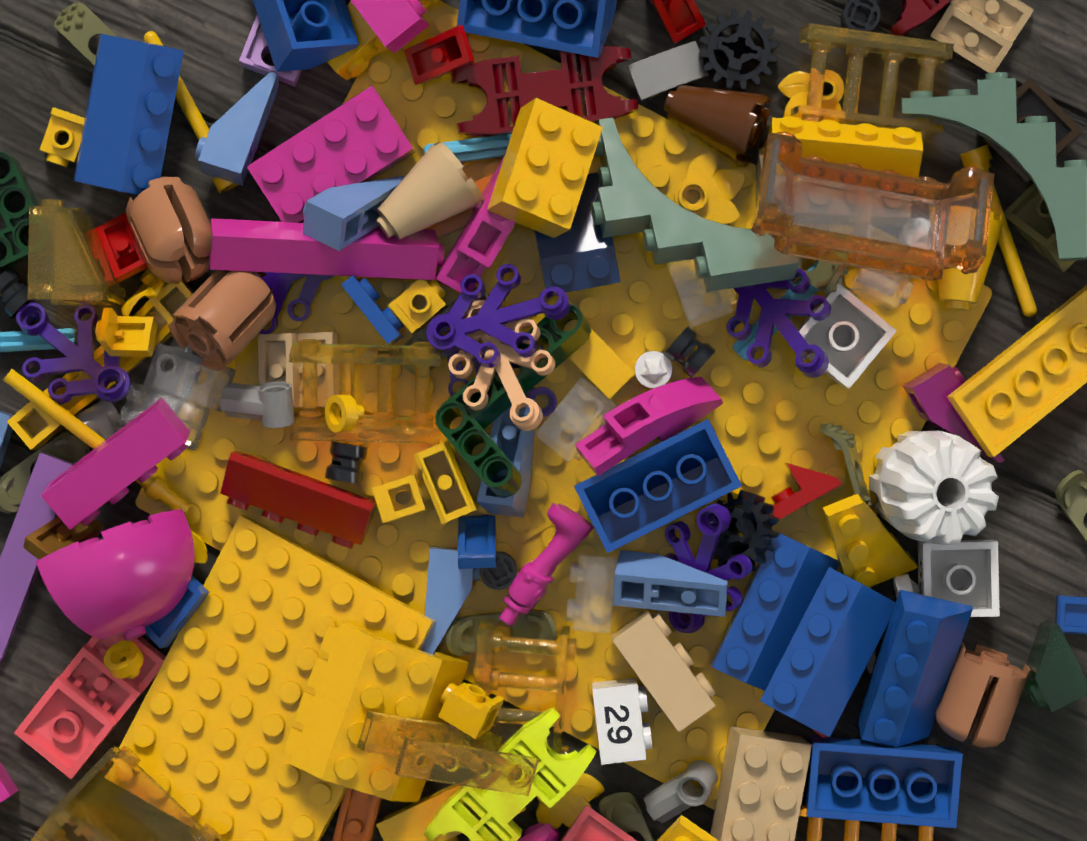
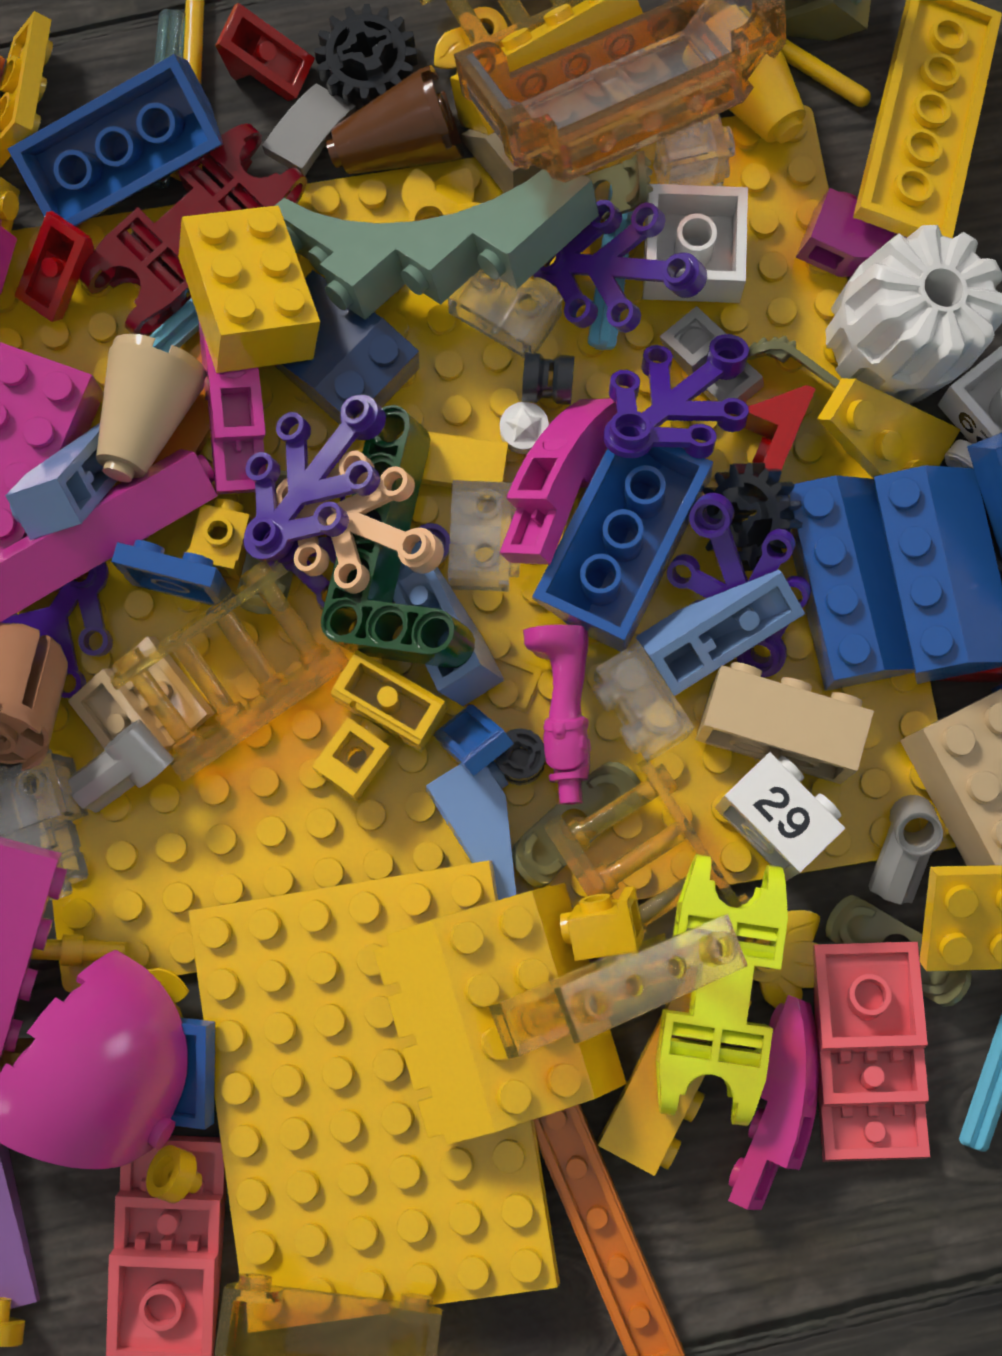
camera: 30 degrees left, 10 degrees down
red slope [220,451,377,549] -> none
yellow tile [325,394,364,433] -> none
black wheel [325,441,368,484] -> none
none -> dark purple plant [603,334,749,459]
none -> light grey slope [660,306,764,415]

